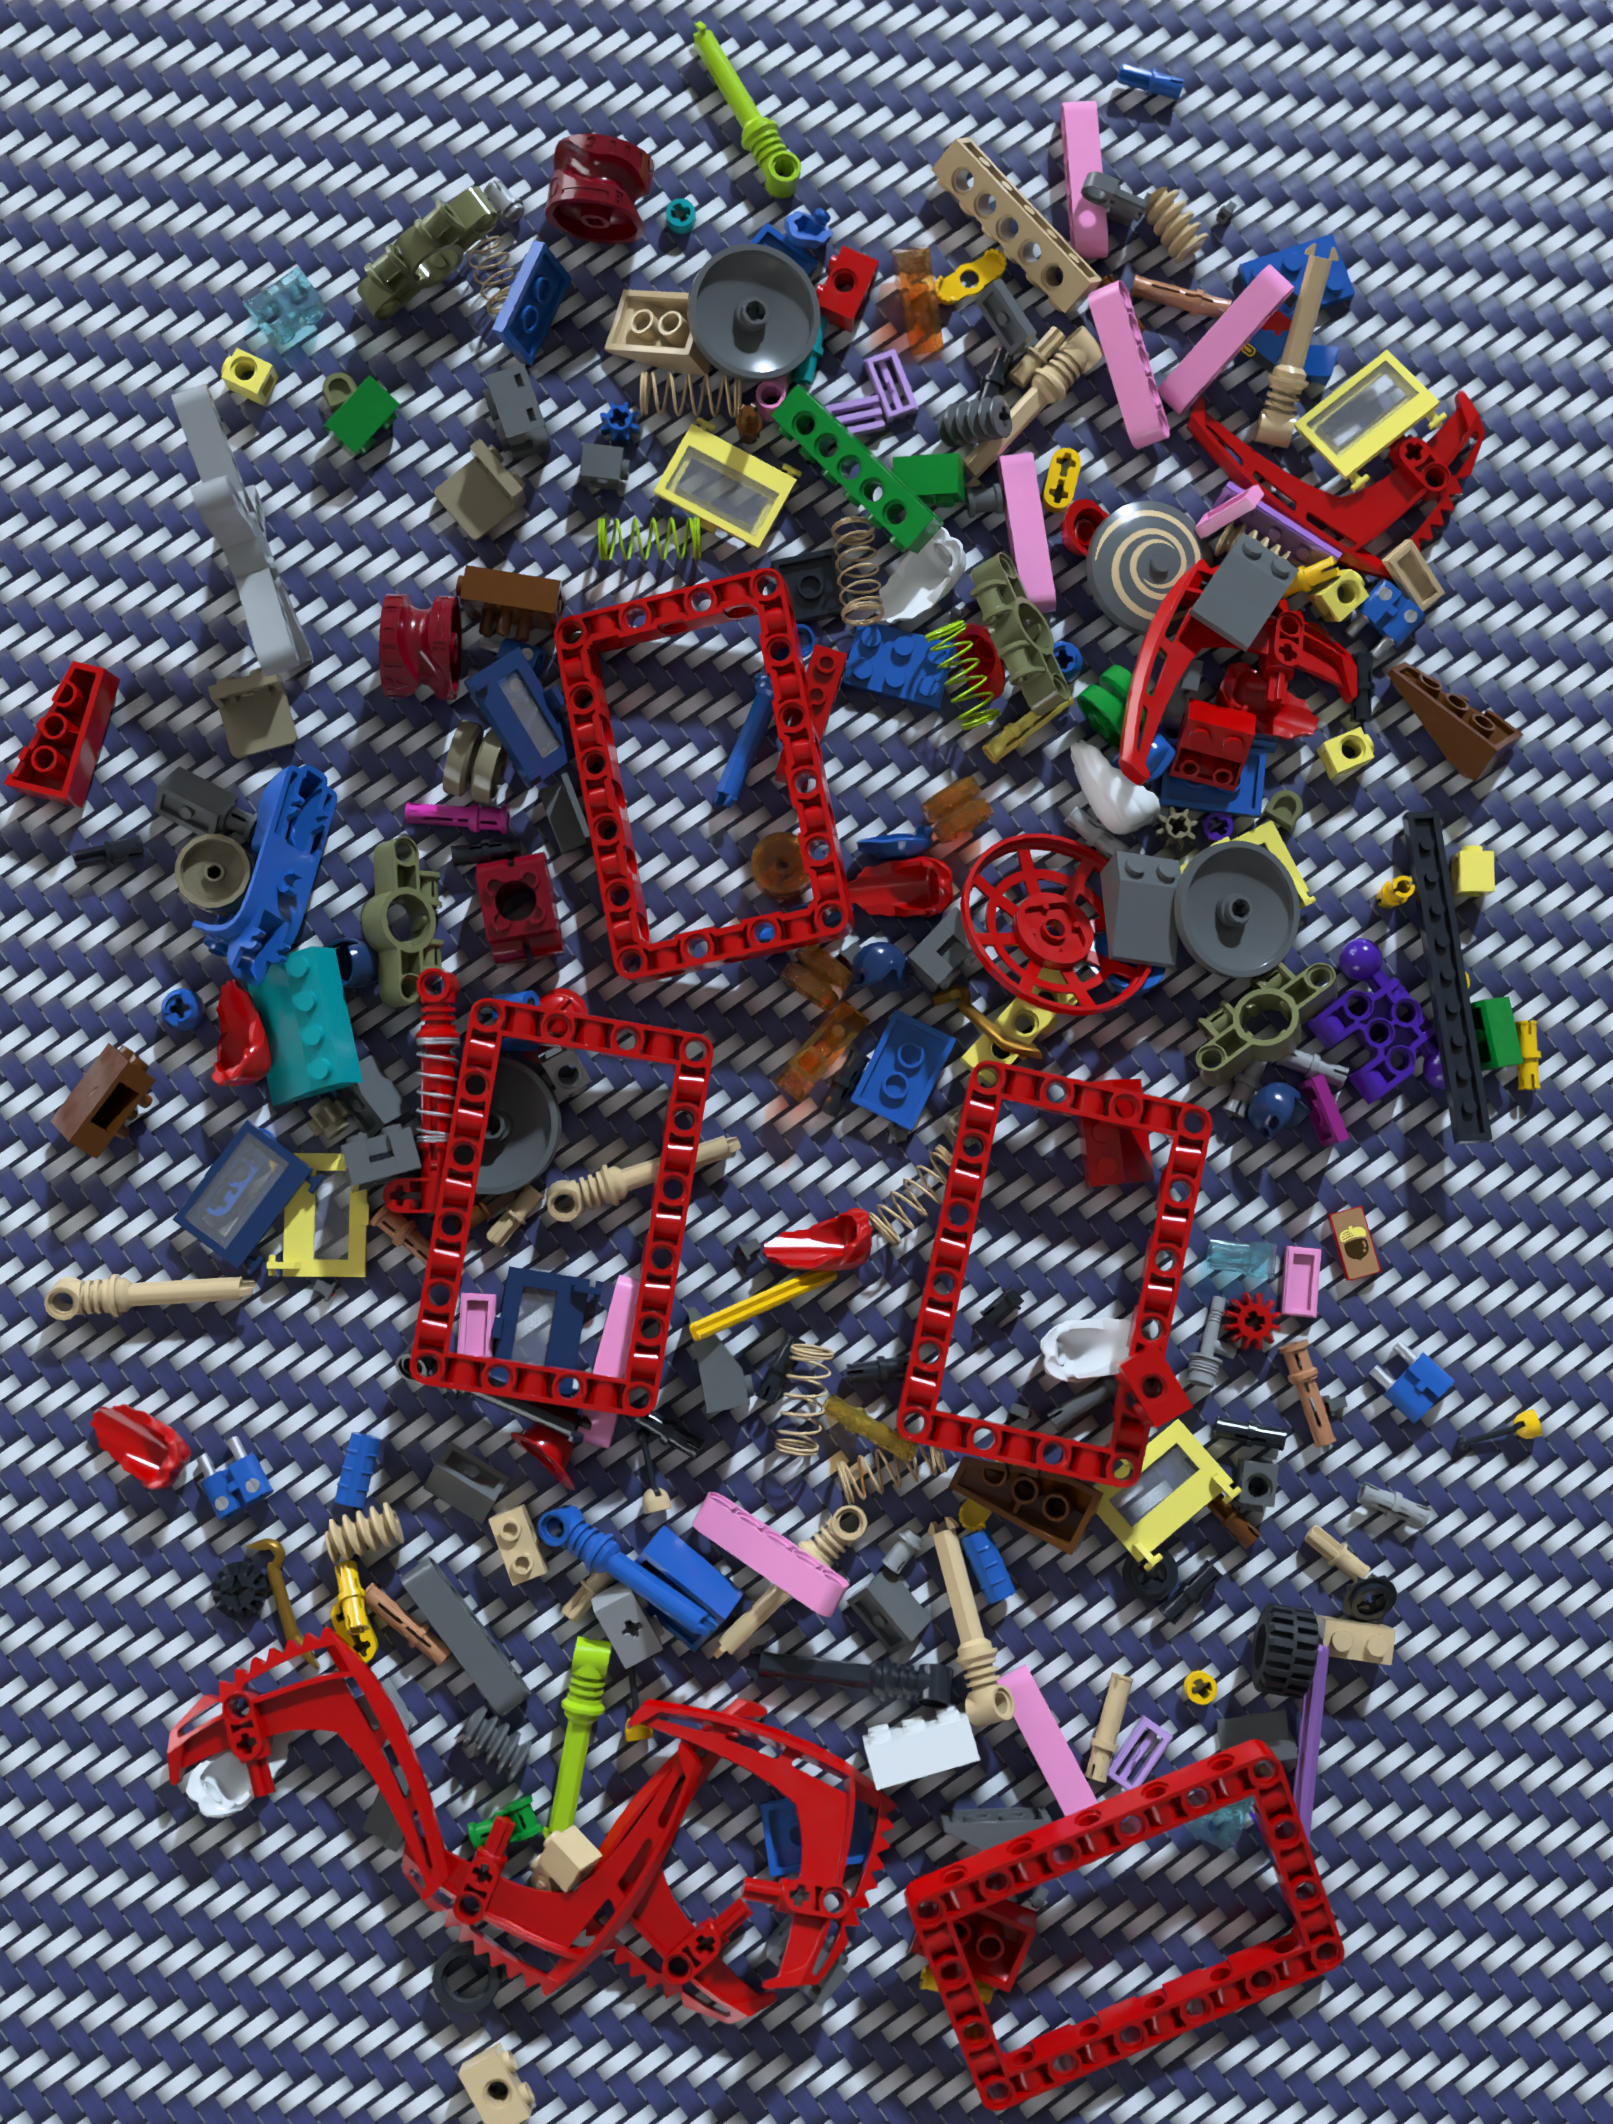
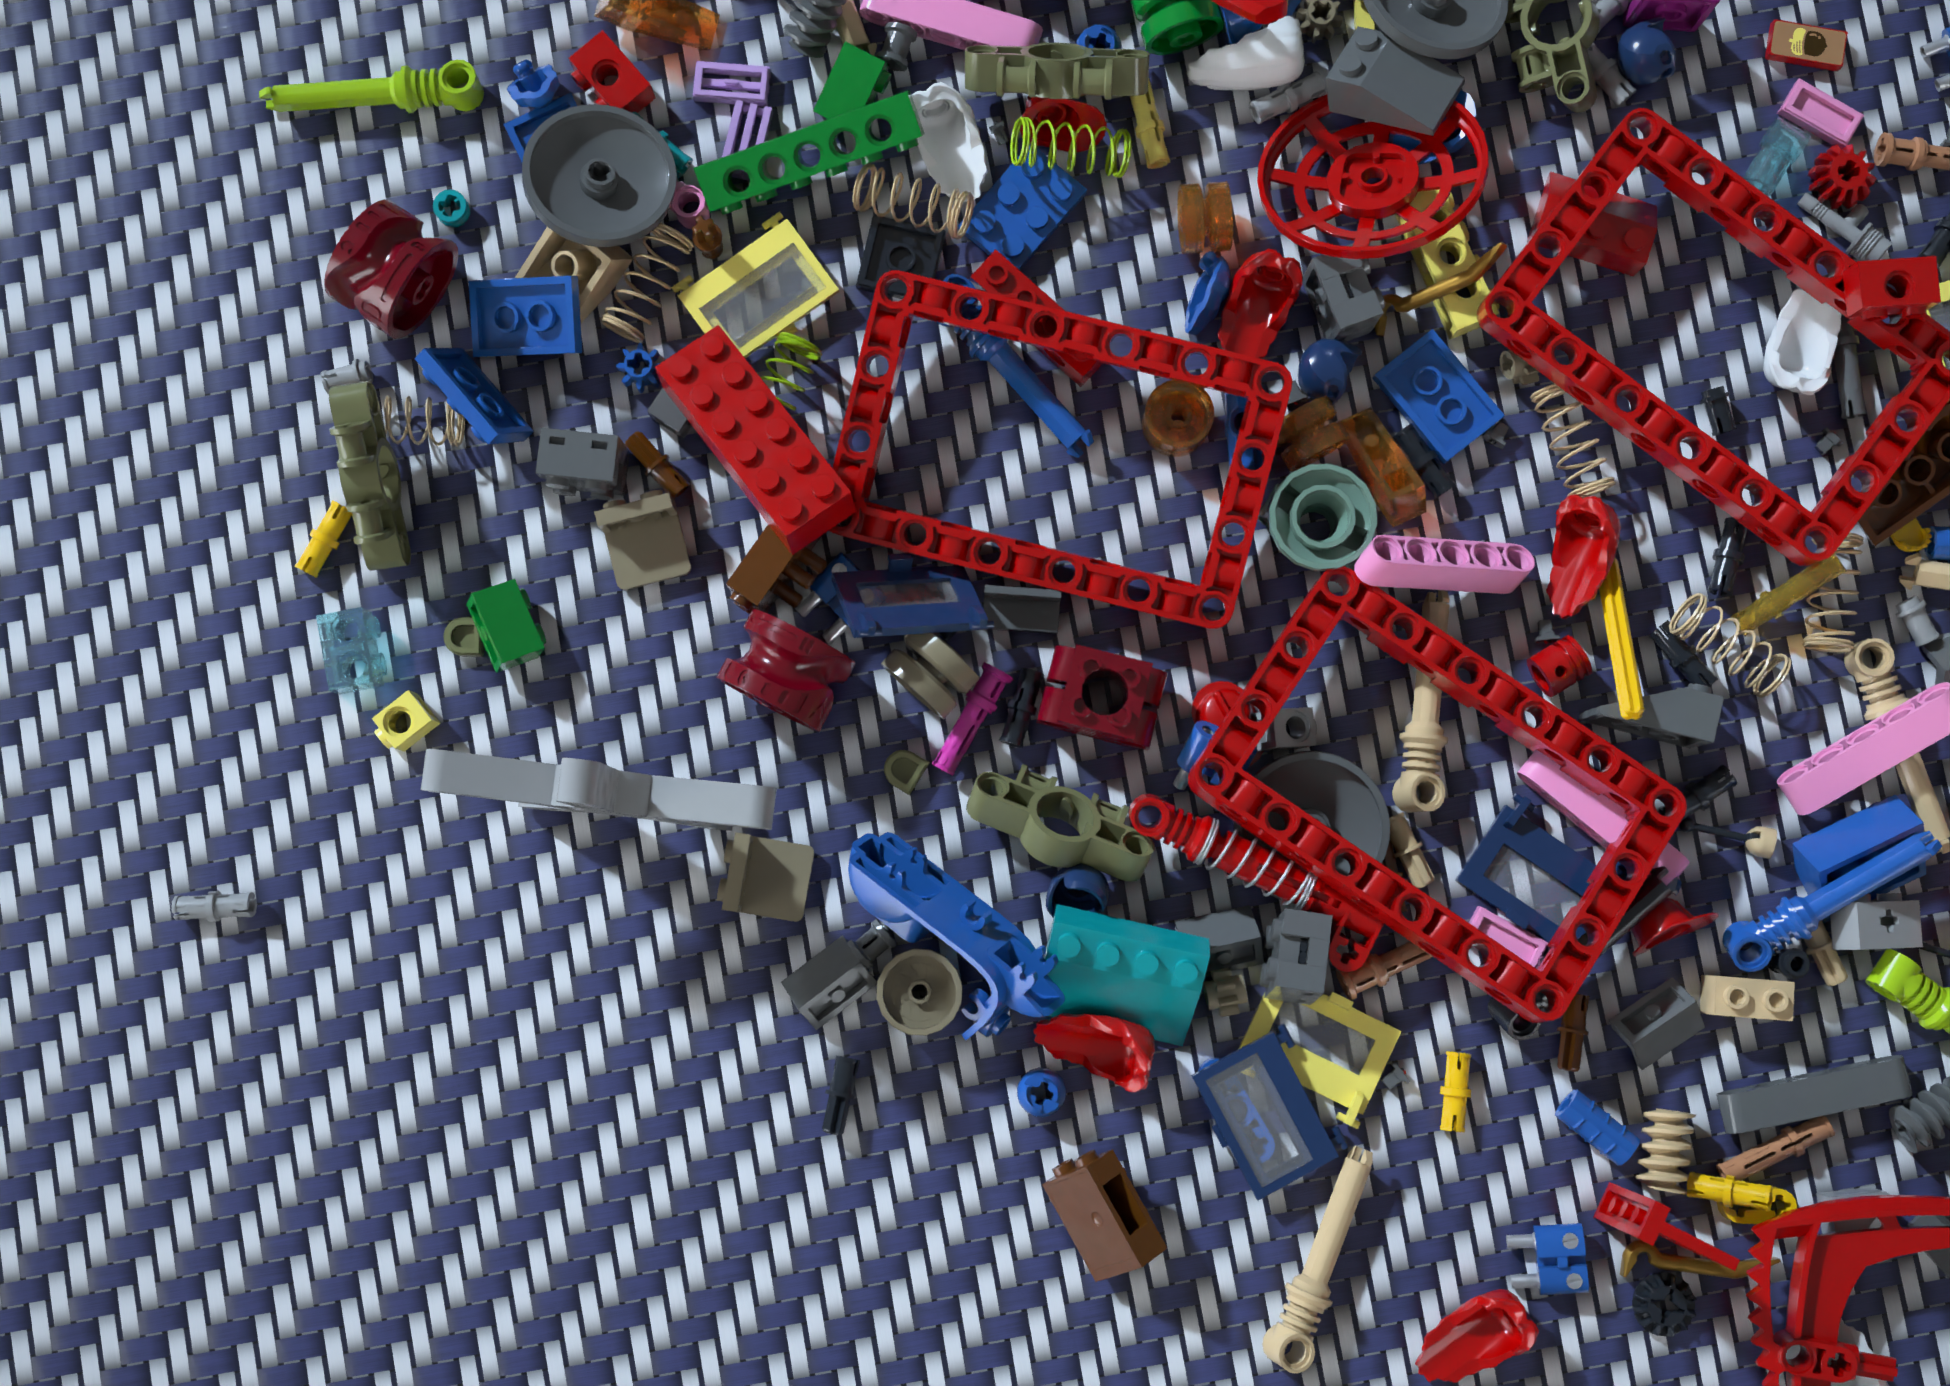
camera: 55 degrees left, 0 degrees up
red wedge [3,661,120,808] -> none
none -> light grey pin [172,891,257,922]
none -> yellow pin [295,500,352,578]
none -> blue plate [468,276,582,357]
none -> reddish brown axle [625,431,690,499]
none -> red brick [655,325,856,555]
none -> olive tile [884,750,930,796]
none -> sand green piece [1258,463,1377,571]
none -> bright pink beam [1354,535,1535,594]
none -> yellow pin [1440,1051,1472,1132]
none -> red piece [1527,635,1592,697]
none -> reddish brown axle [1557,994,1590,1072]
none -> red fence [1593,1182,1740,1271]
none -> black pin [1767,948,1810,979]

